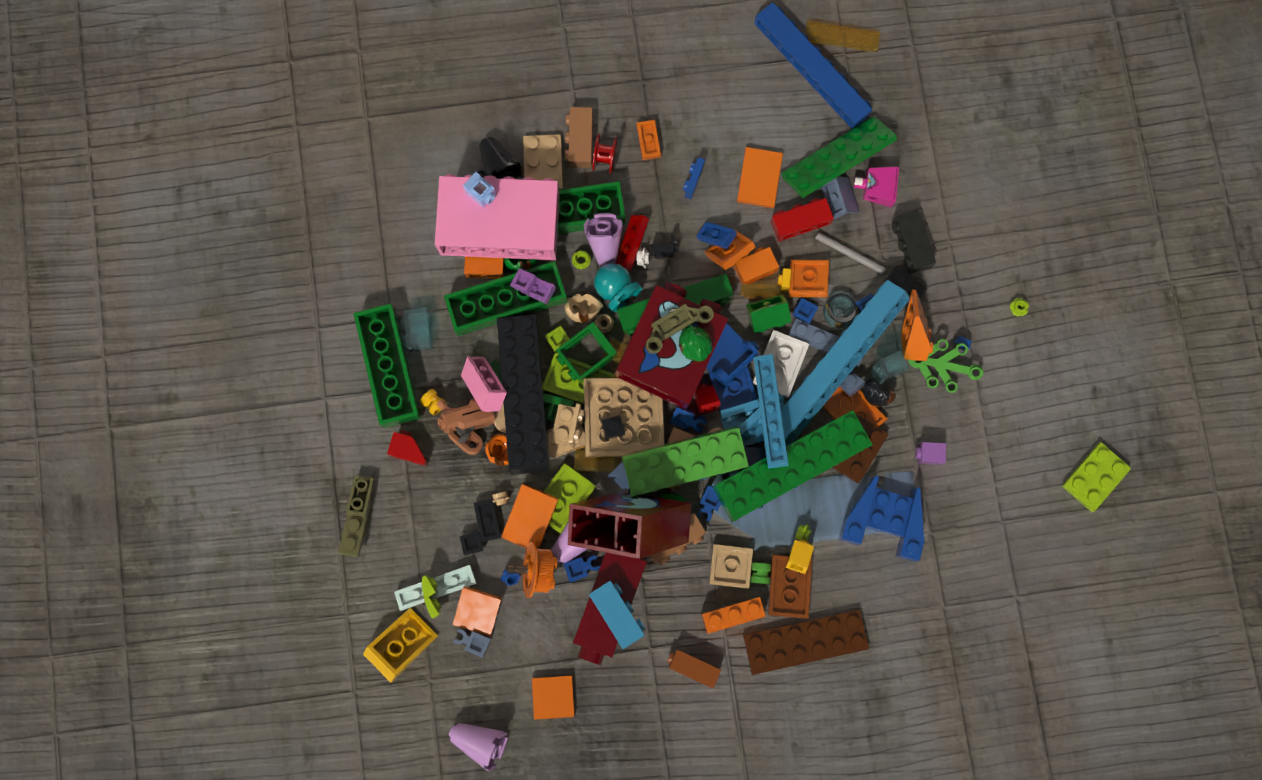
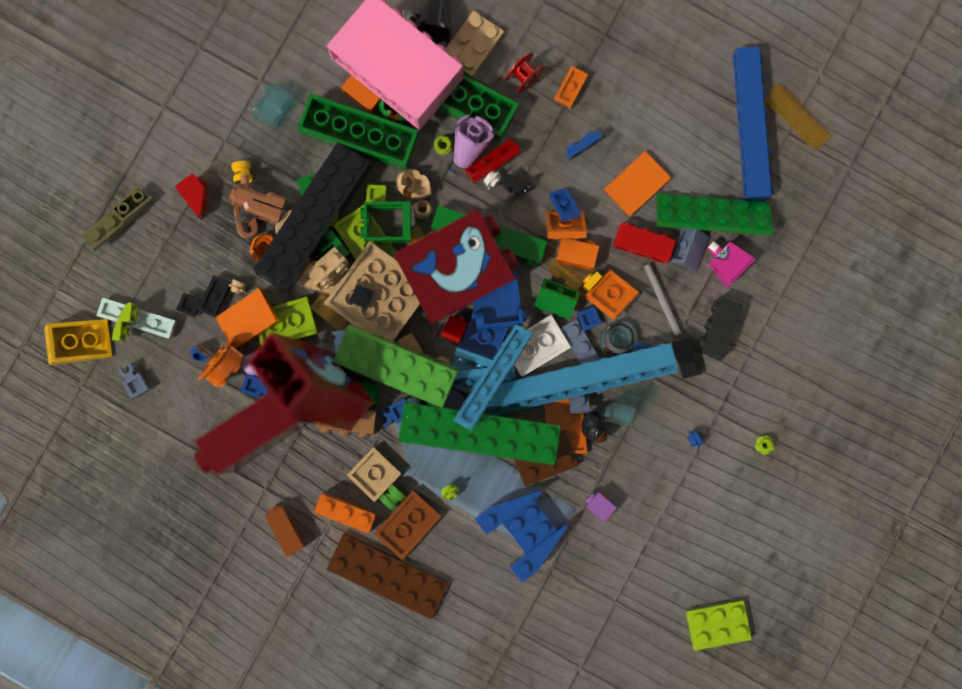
camera: 40 degrees right, 5 degrees up
green brick [353,304,421,428] -> none
lavender cone [449,723,508,771] -> none
tile [453,586,502,636] -> none
bright pink brick [461,357,507,412] -> none
light blue window [463,172,496,207] -> none
medium lavender slope [510,268,556,304] -> none
orange tile [532,675,575,720] -> none
medium nougat brick [565,107,593,168] -> none
dark azure brick [589,581,646,649] -> none
teal tile [594,263,643,312] -> none
olive plate [646,304,714,354] -> none
blue plate [670,406,707,433] -> none
green hair [678,326,712,362] -> none
yellow brick [786,540,814,574] -> none
orange slope [900,290,933,361] -> none
bright green plant [908,339,983,393] -> none

